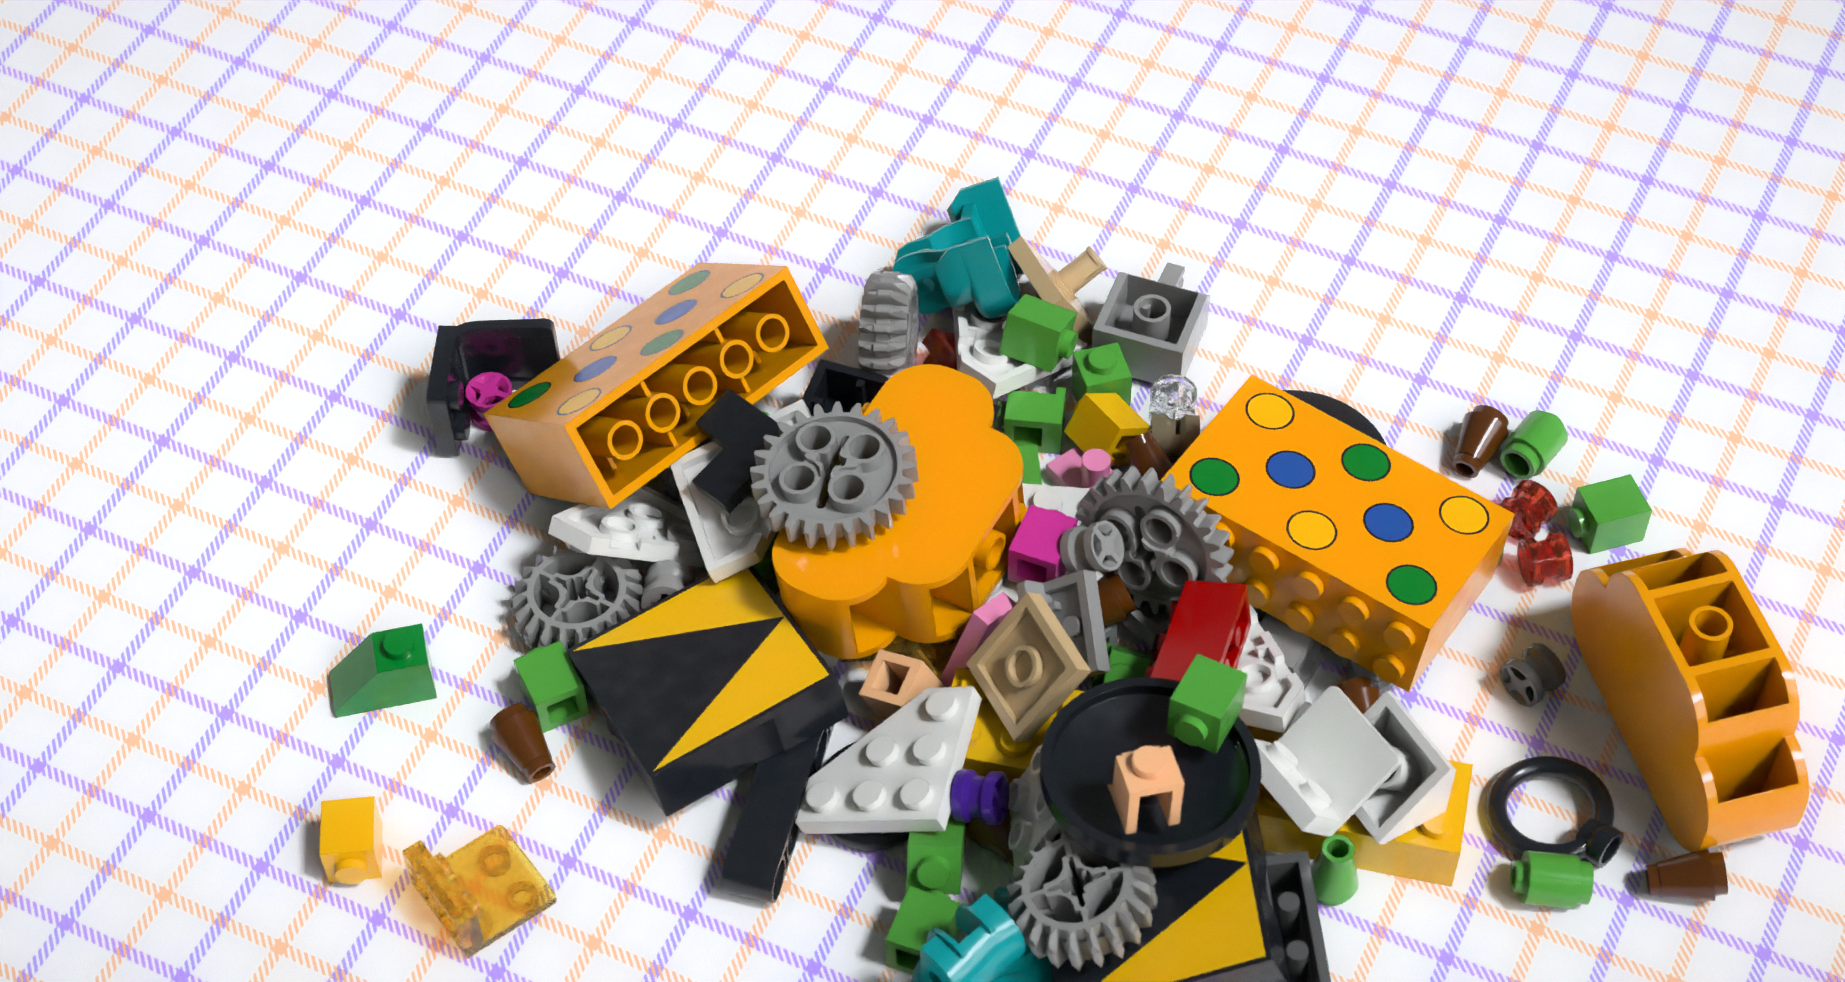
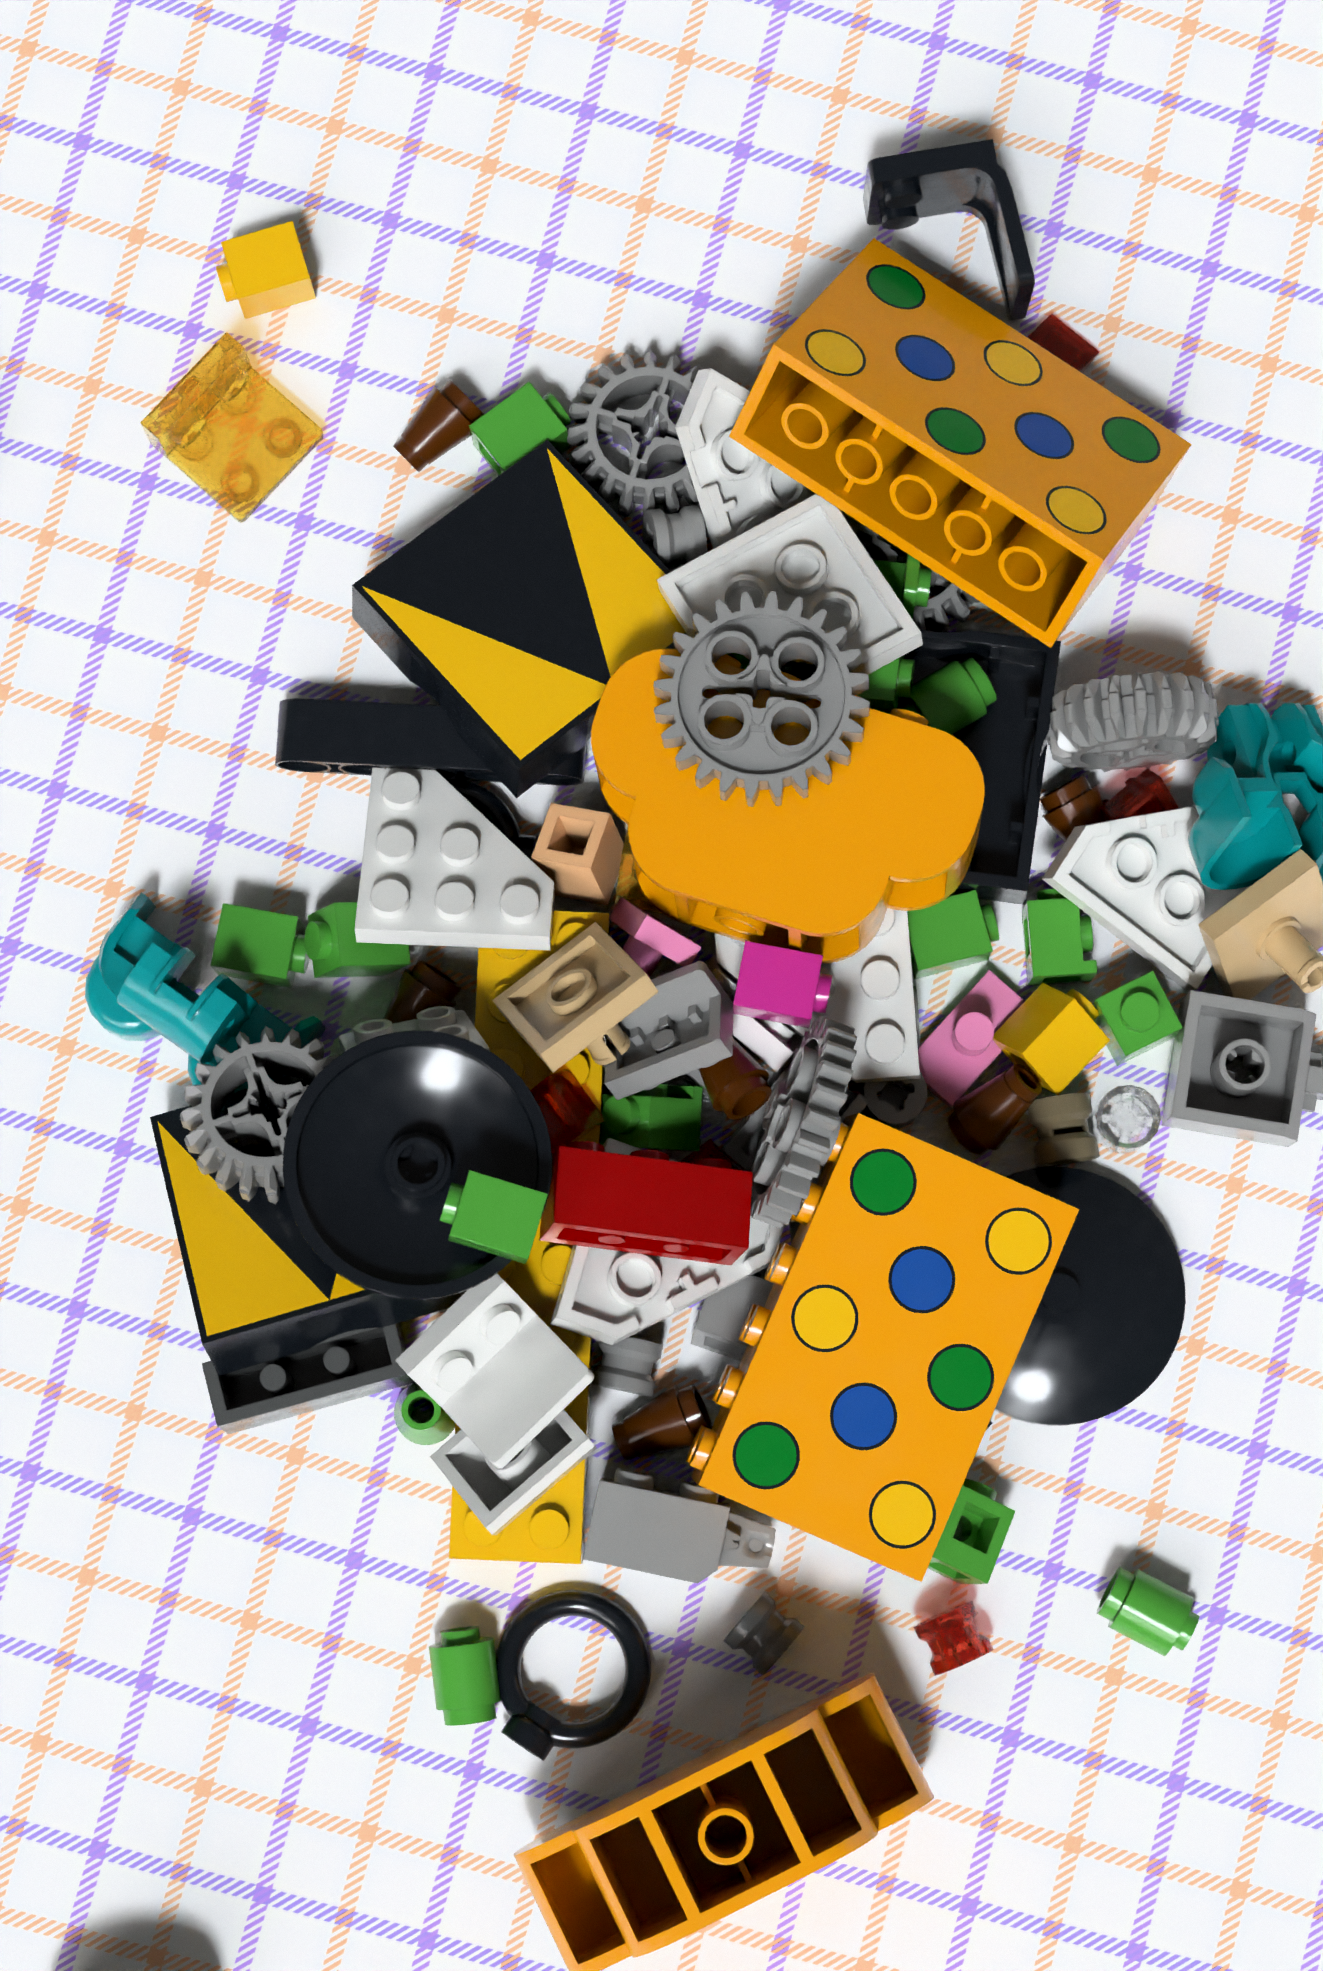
camera: 80 degrees right, 30 degrees up
green slope [330,623,437,718] -> none
dark pink wheel [465,372,513,432] -> none
black tile [692,389,780,514] -> none
dark purple wheel [951,768,1009,826] -> none
bright green brick [999,294,1078,373] -> none
light grey wheel [1060,520,1124,573] -> none
light nougat window [1107,746,1185,835] -> none
reddish brown cone [1451,405,1509,478] -> none
clear red wheel [1498,480,1558,542] -> none
bright green brick [1568,474,1652,554] -> none
reddish brown cone [1645,849,1728,901] -> none
none -> light grey hinge [583,1468,776,1584]

